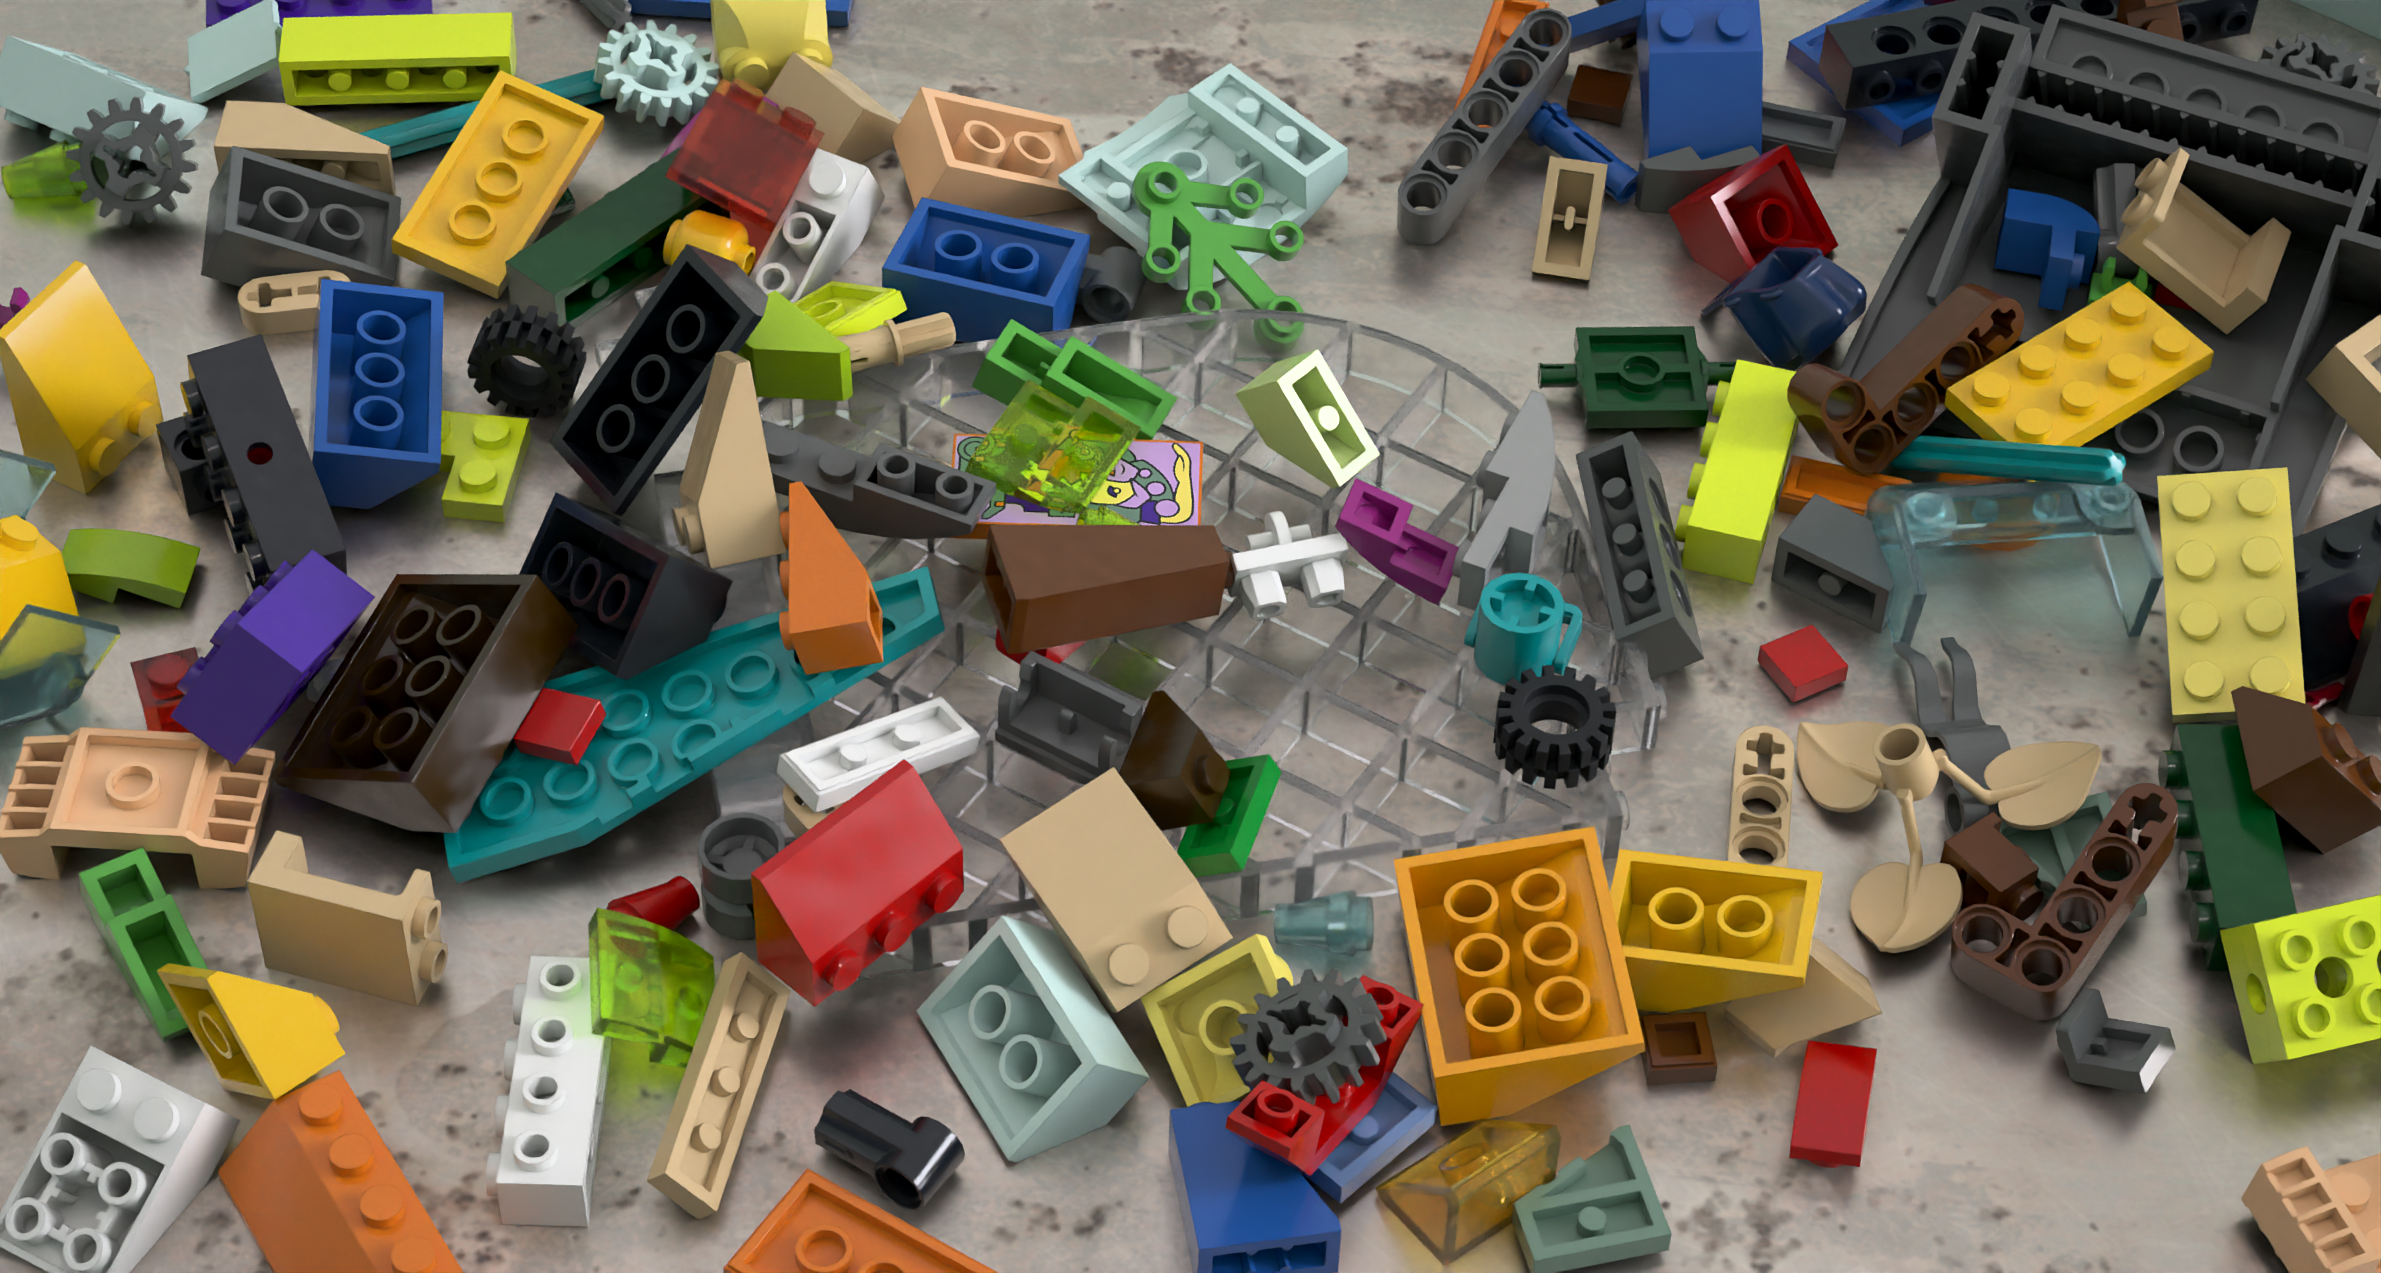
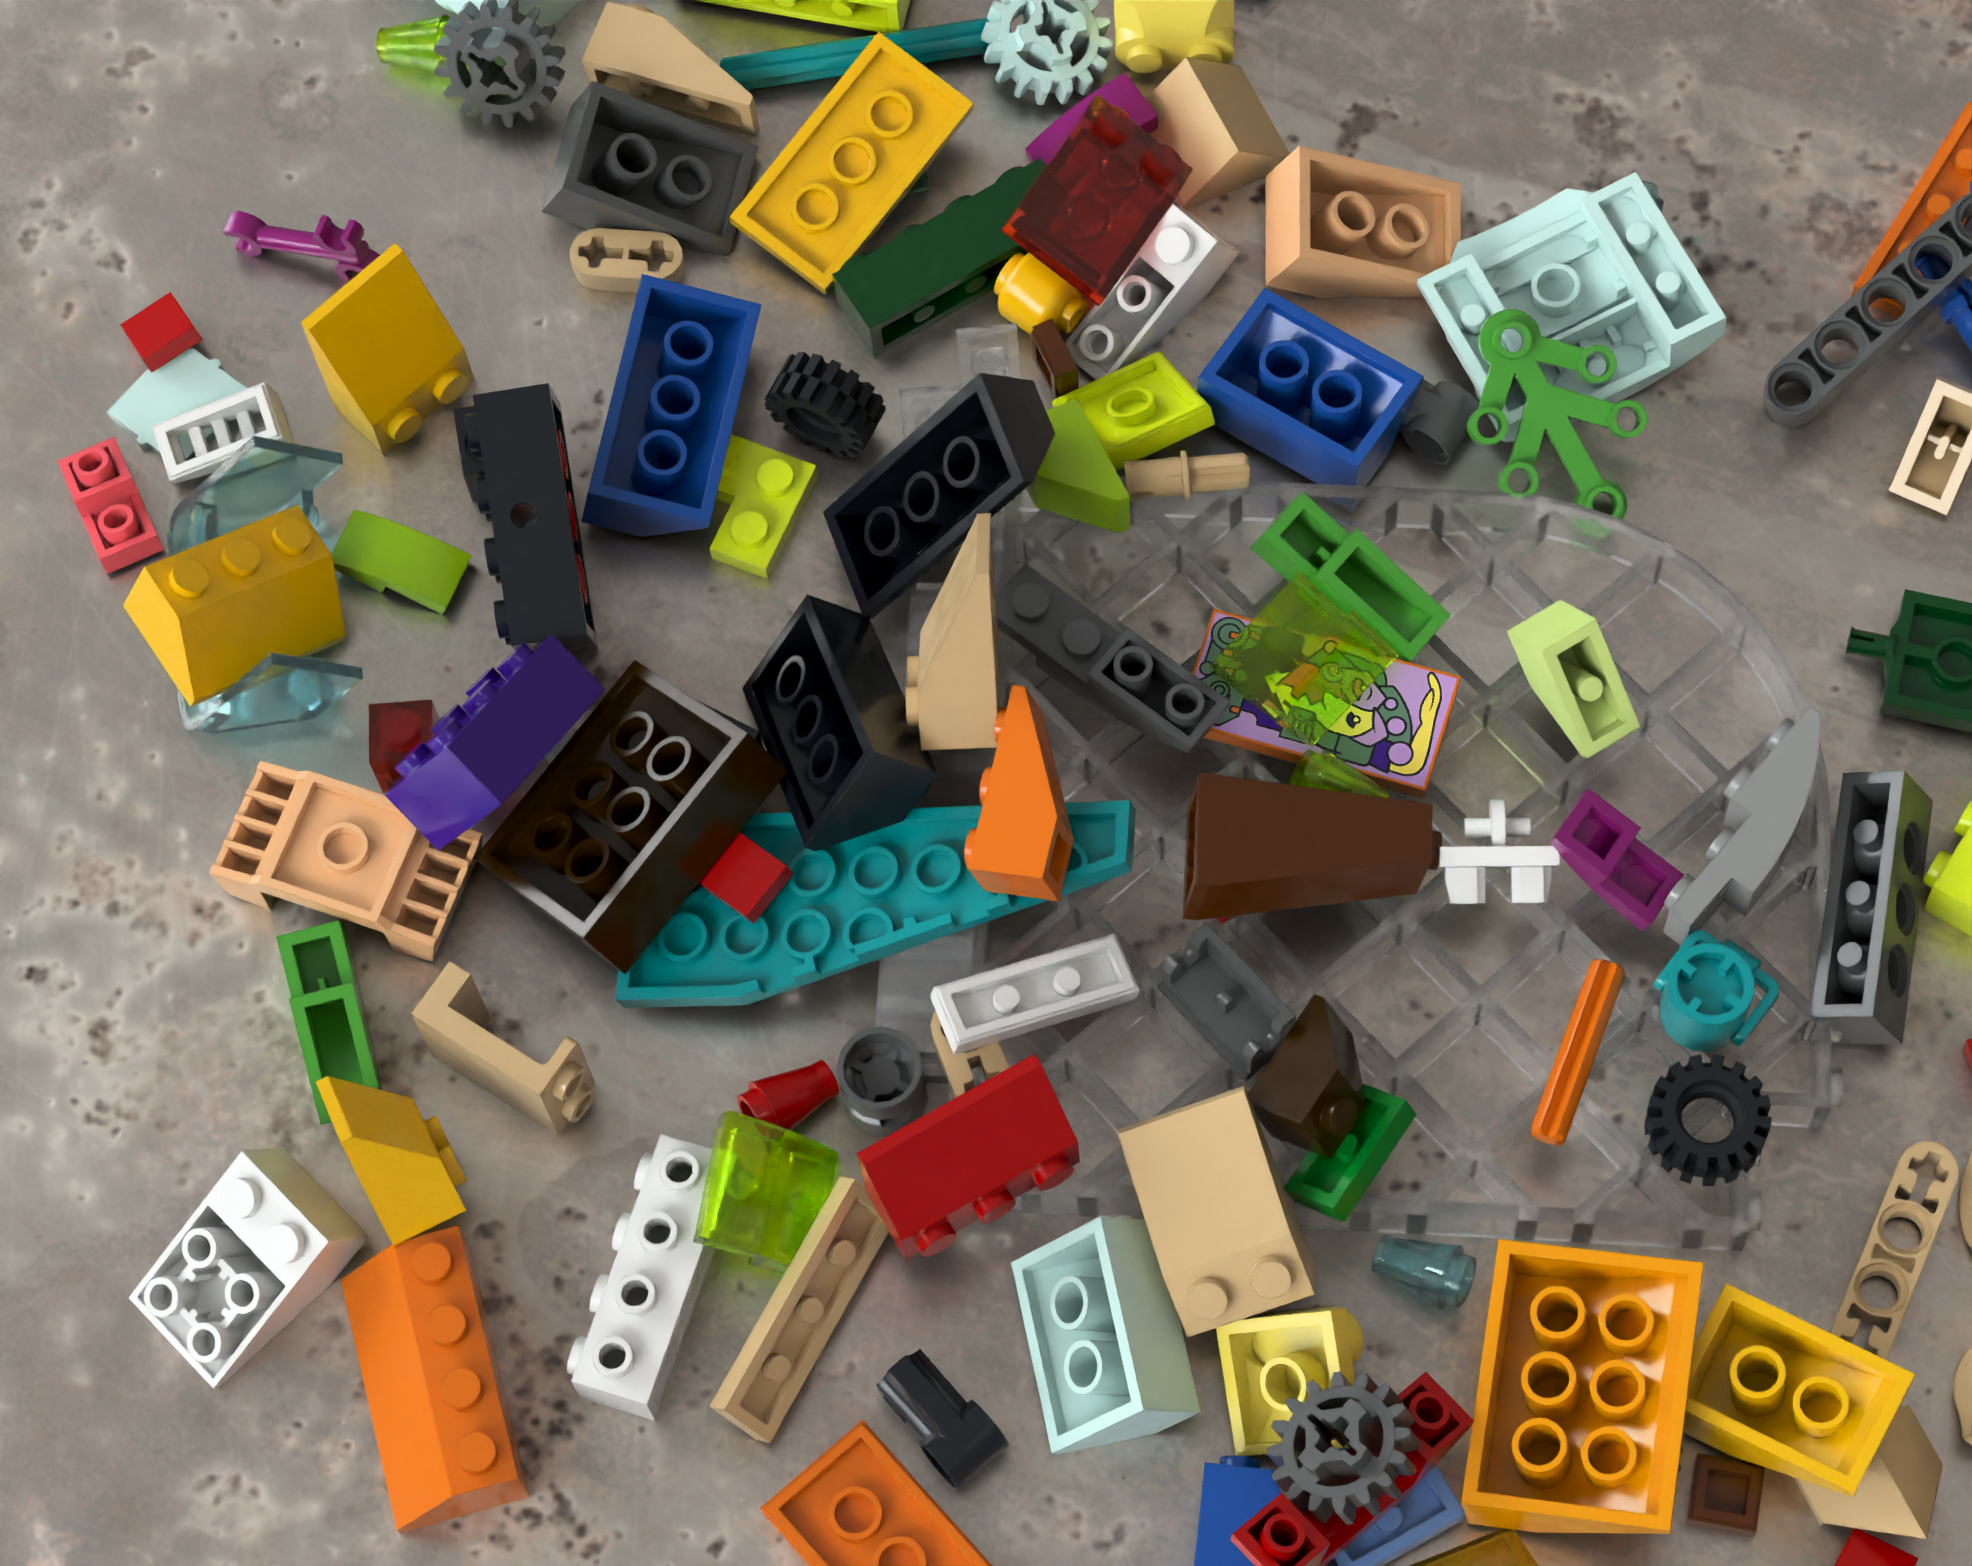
camera: 25 degrees right, 20 degrees up
none -> orange axle [1530,959,1625,1146]

